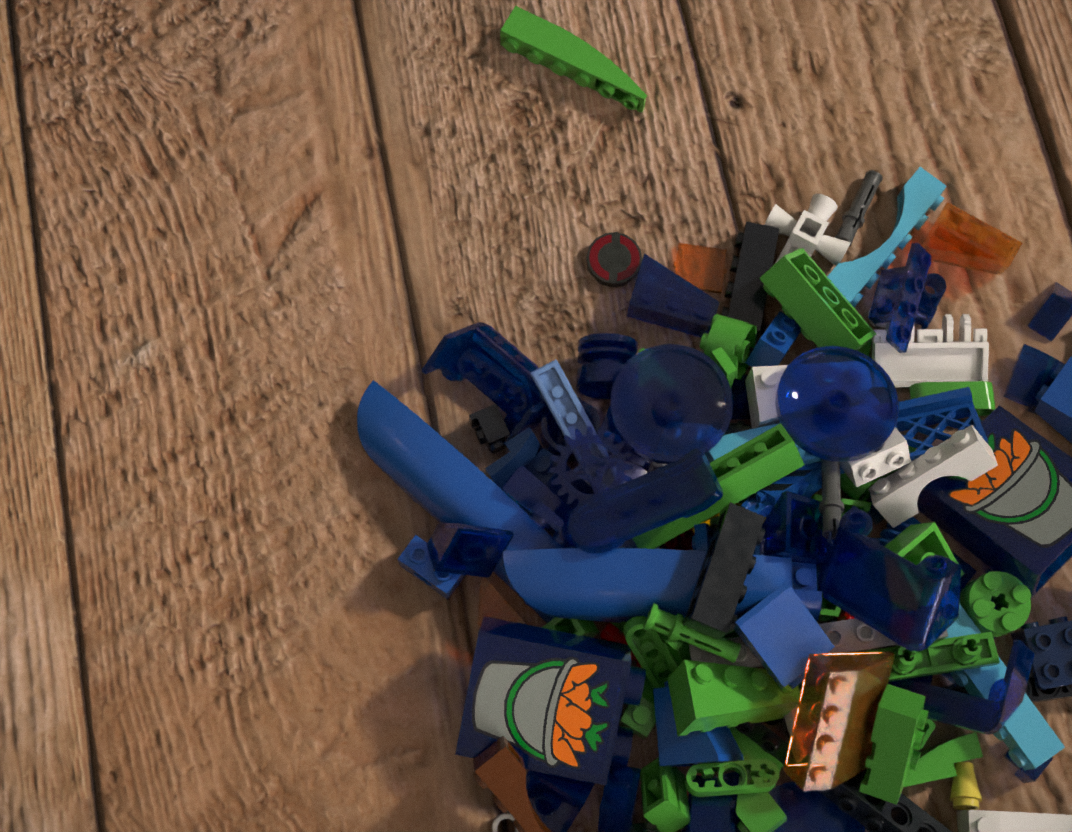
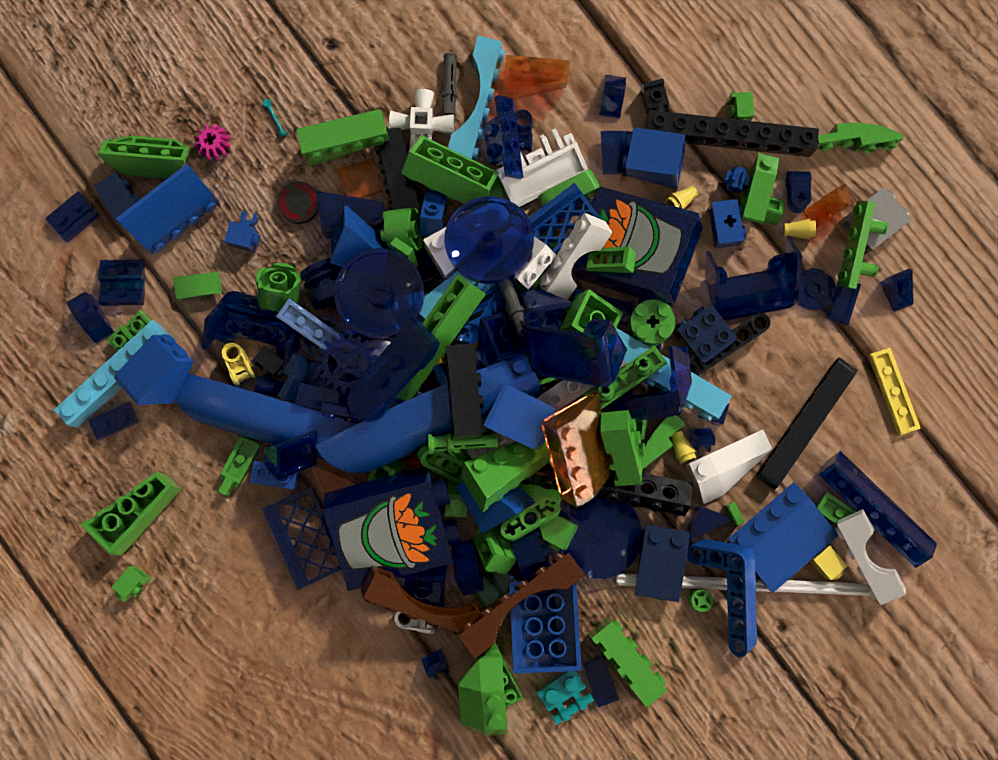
camera: 25 degrees left, 10 degrees up
bright green slope [500,6,647,113] -> none
none -> clear blue plate [45,191,100,243]
none -> medium azure brick [54,320,171,428]
none -> clear blue slope [66,292,115,343]
none -> bright green wedge [80,472,182,555]
none -> clear blue plate [88,402,139,440]
none -> dark blue brick [94,172,140,224]
none -> bright green wedge [98,136,190,179]
none -> clear blue slope [98,259,145,306]
none -> bright green slope [107,311,151,352]
none -> bright green brick [111,565,152,602]
none -> blue slope [114,334,194,405]
none -> blue slope [116,164,219,254]
none -> bright green slope [173,272,222,299]
none -> dark pink gear [194,124,231,161]
none -> bright green hinge [218,435,262,496]
none -> light yellow piece [222,343,257,386]
none -> blue brick [224,211,260,253]
none -> clear blue cone [254,374,284,396]
none -> bright green brick [256,263,301,312]
none -> clear blue fence [262,487,347,590]
none -> teal hinge [263,99,287,138]
none -> bright green wedge [296,109,389,167]
none -> blue slope [330,206,390,279]
none -> clear blue slope [518,288,572,322]
none -> bright green slope [586,247,636,273]
none -> clear blue tile [689,428,715,453]

